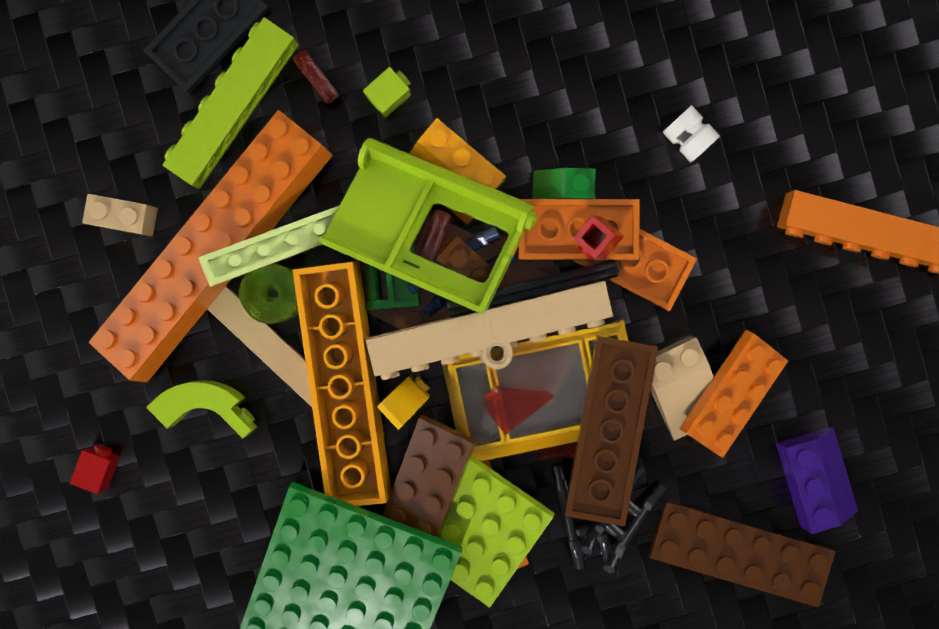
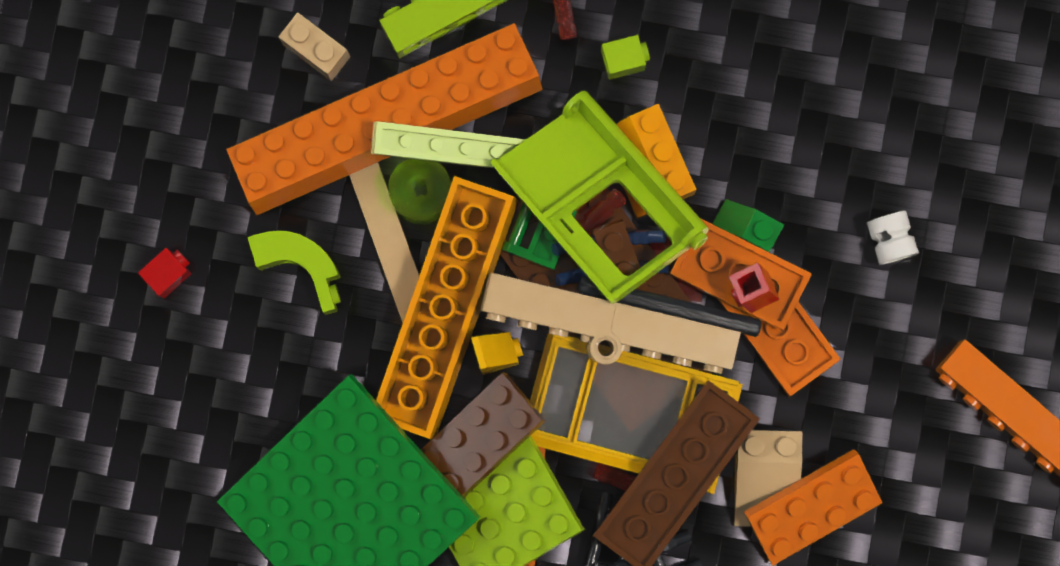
camera: 30 degrees right, 5 degrees down
clear red slope [482,385,554,435] -> none

